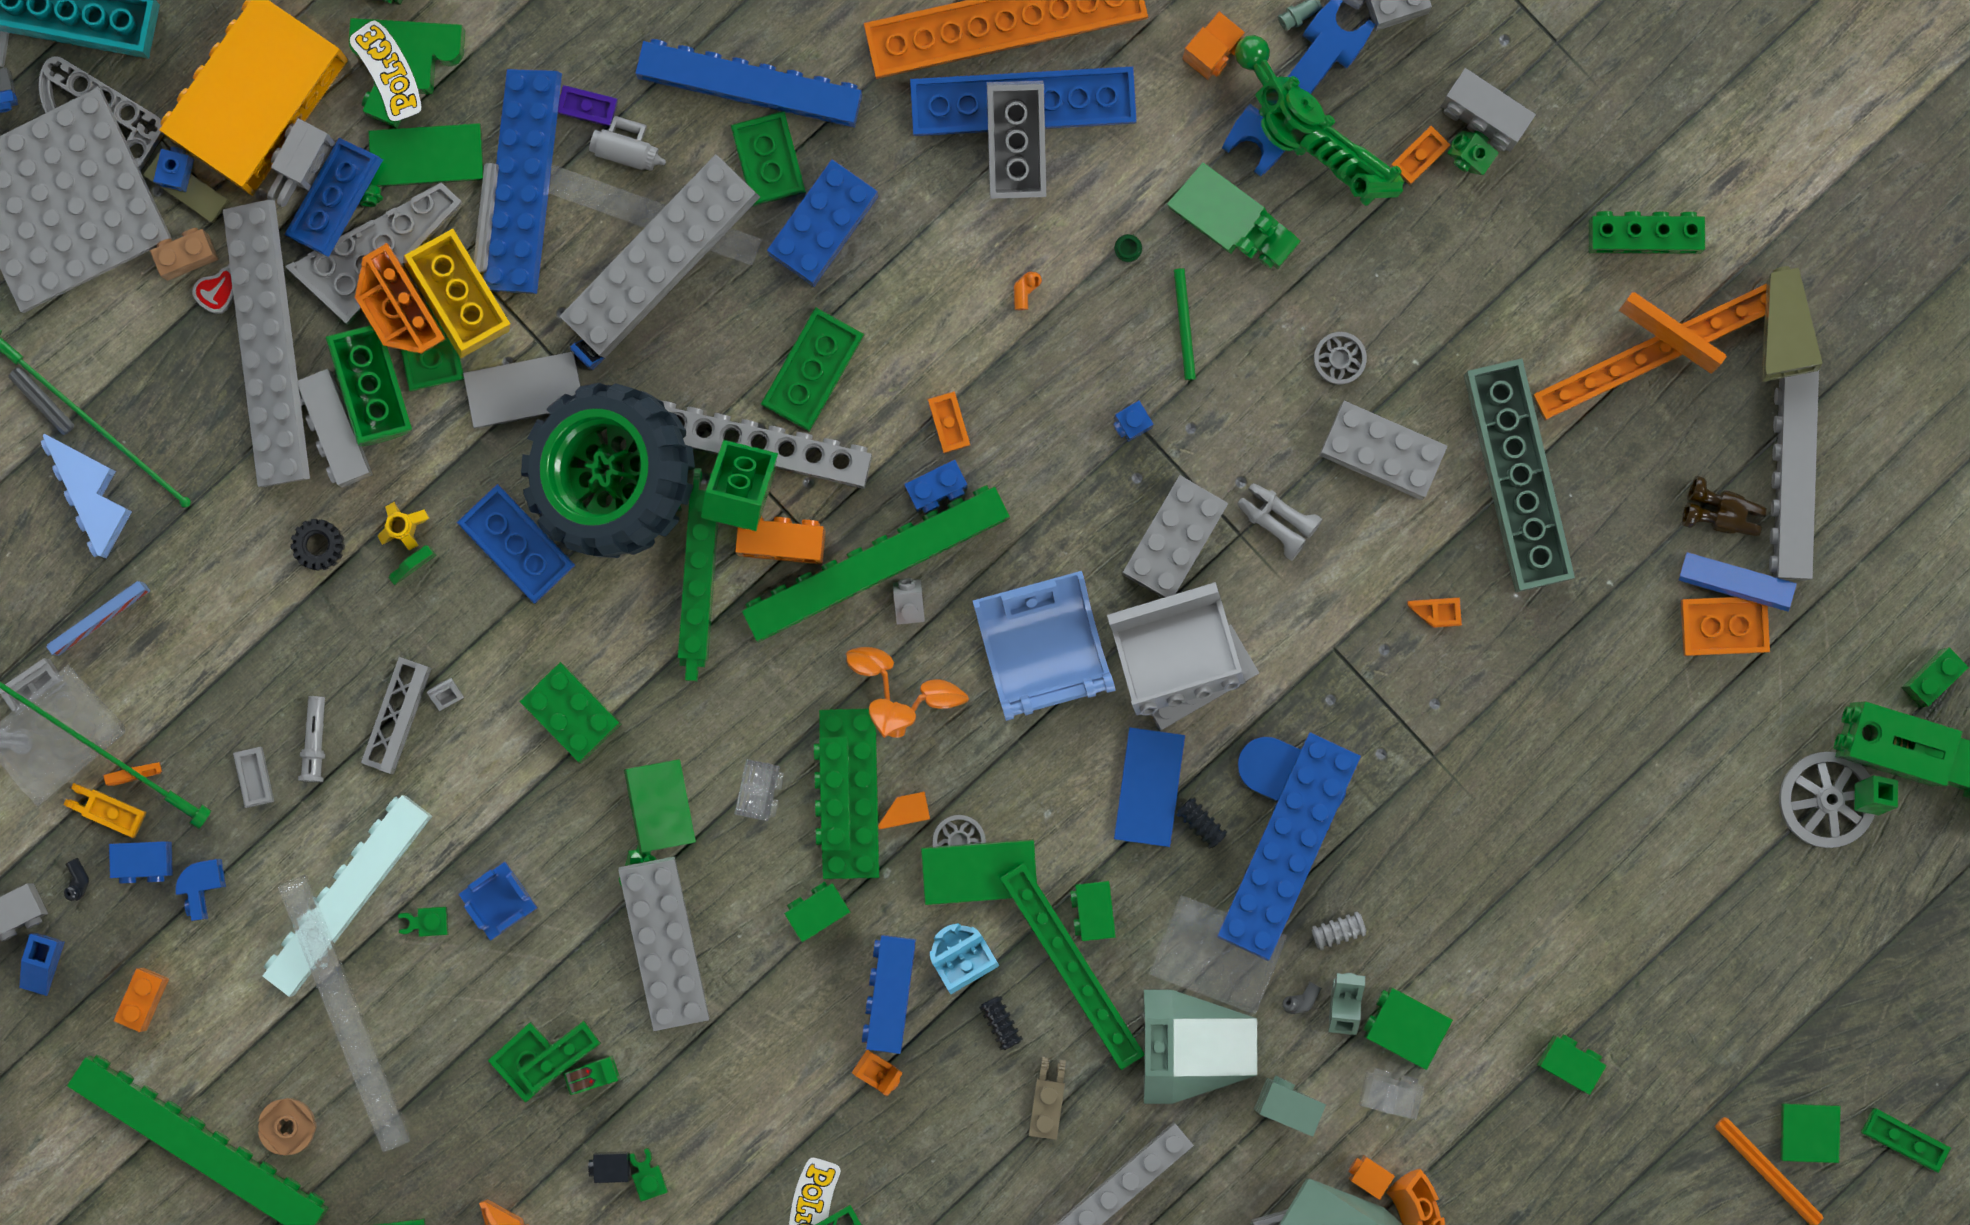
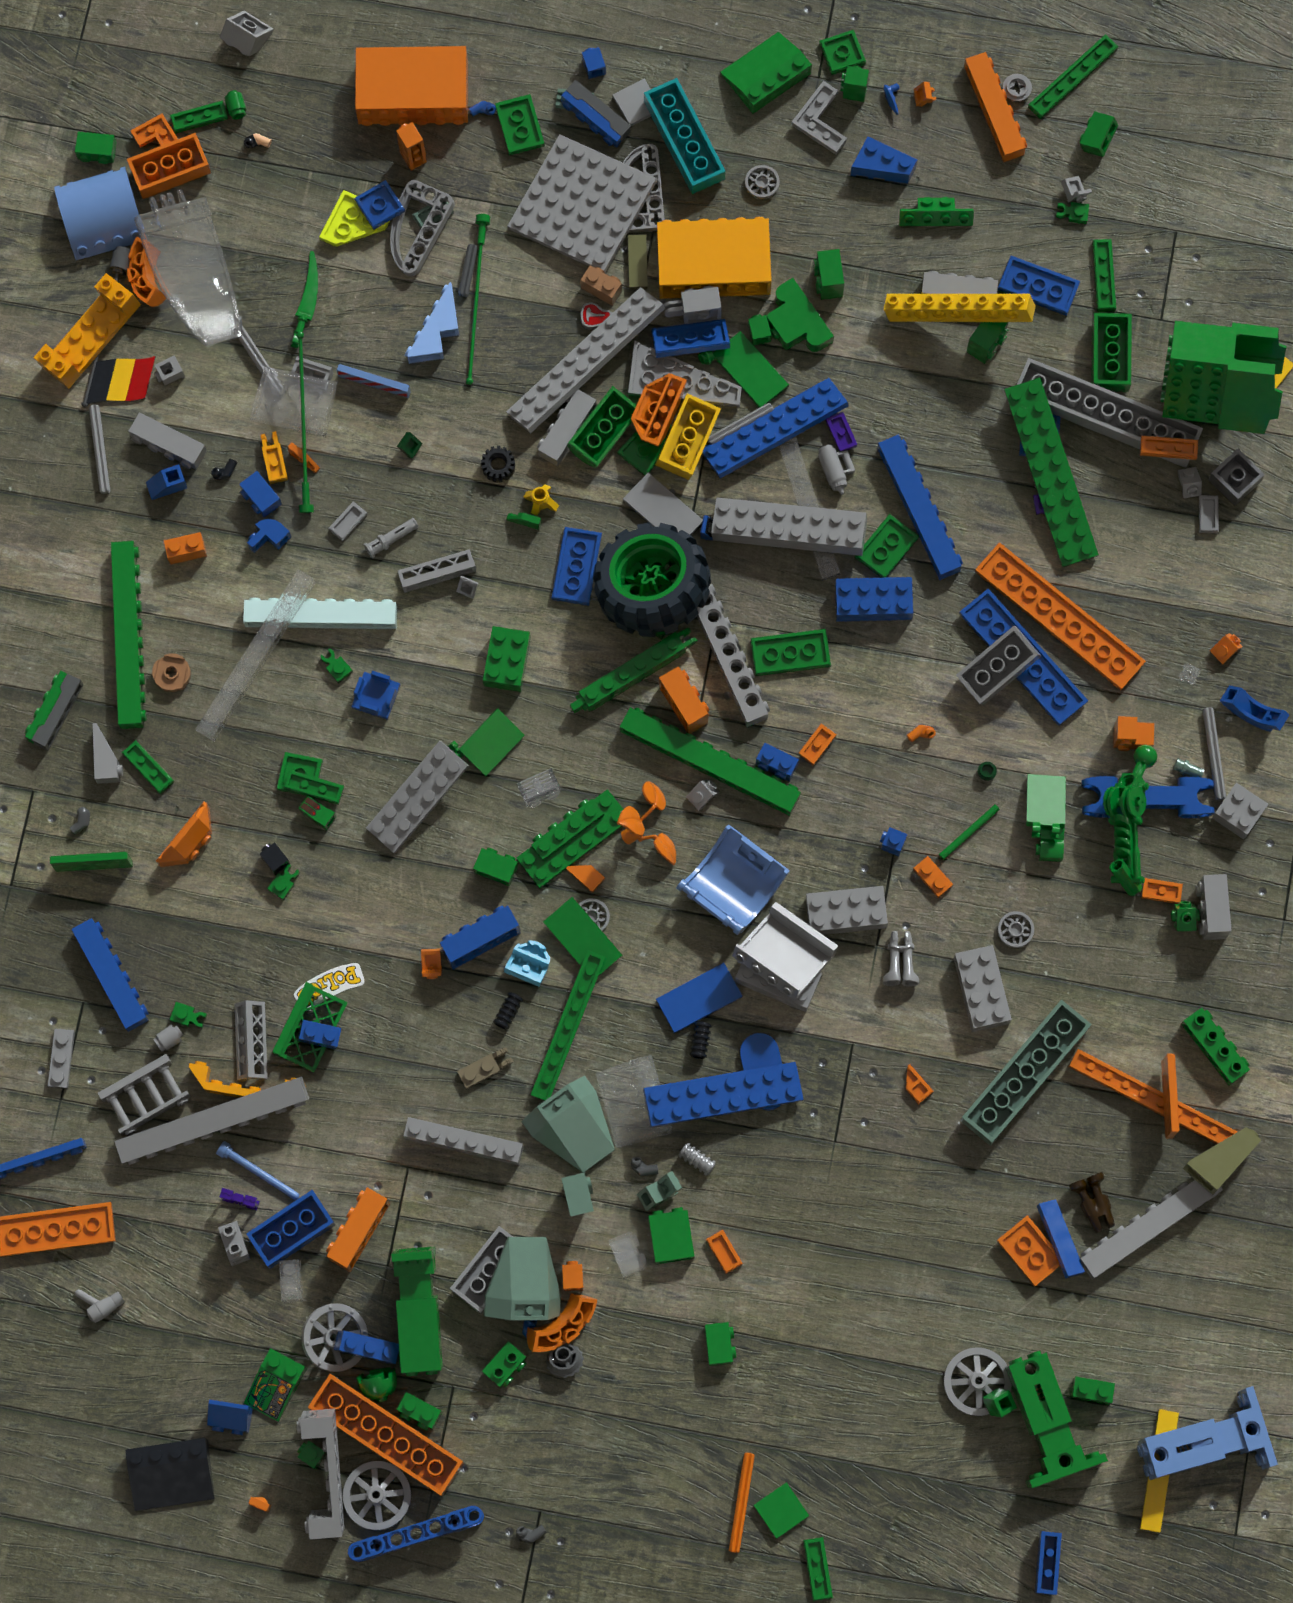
camera: 55 degrees right, 10 degrees down
blue brick [153,147,194,192] -> none
sticker [350,21,421,121] -> none
green brick [701,440,778,531] -> none
green brick [1070,881,1116,941] -> none
none -> dark green plate [397,432,423,459]
none -> orange tile [706,1230,743,1274]
none -> orange plate [913,856,953,898]

